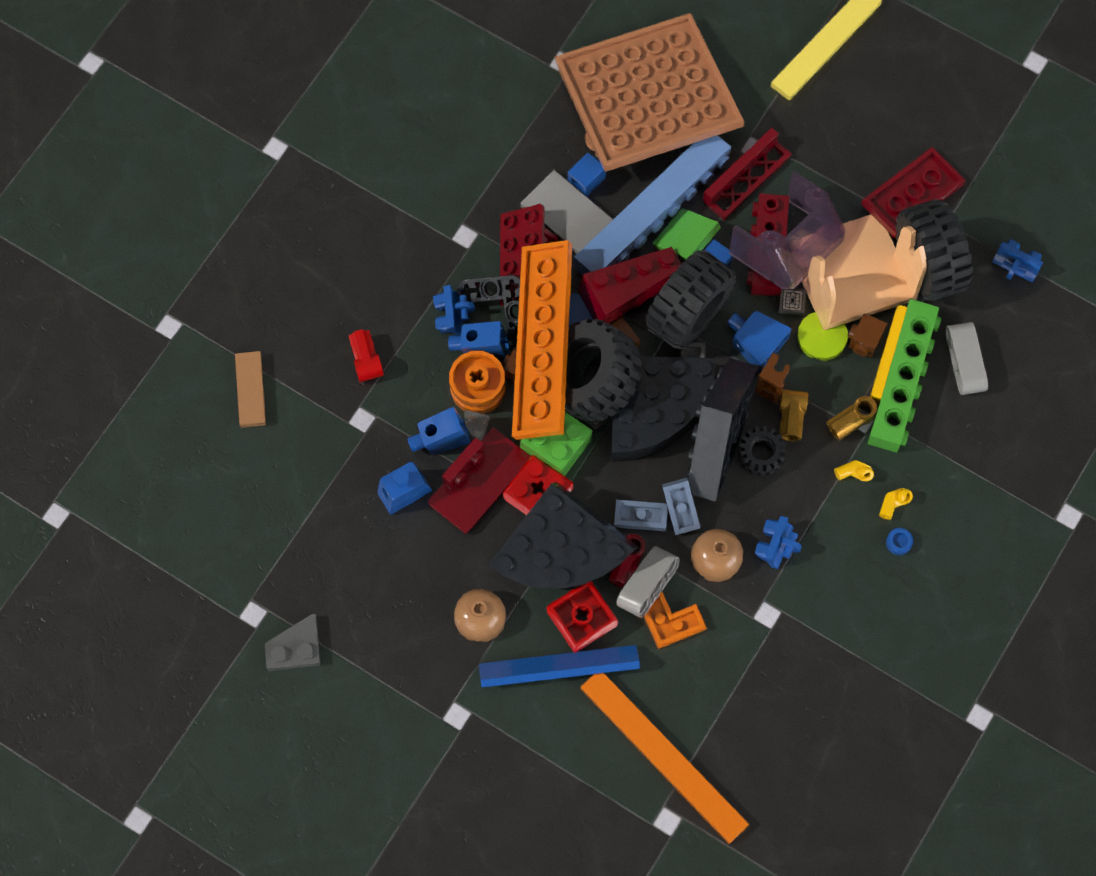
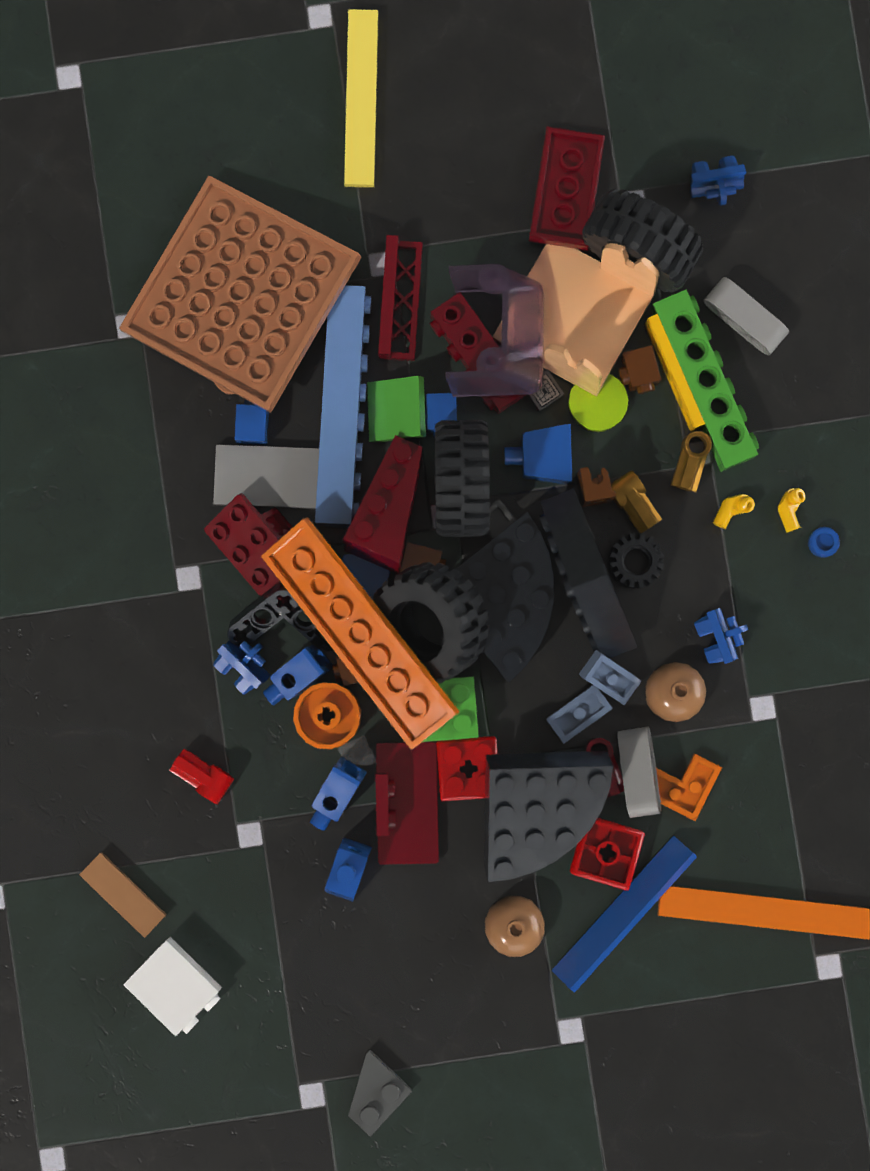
camera: 40 degrees left, 15 degrees up
none -> white brick [123,937,222,1036]

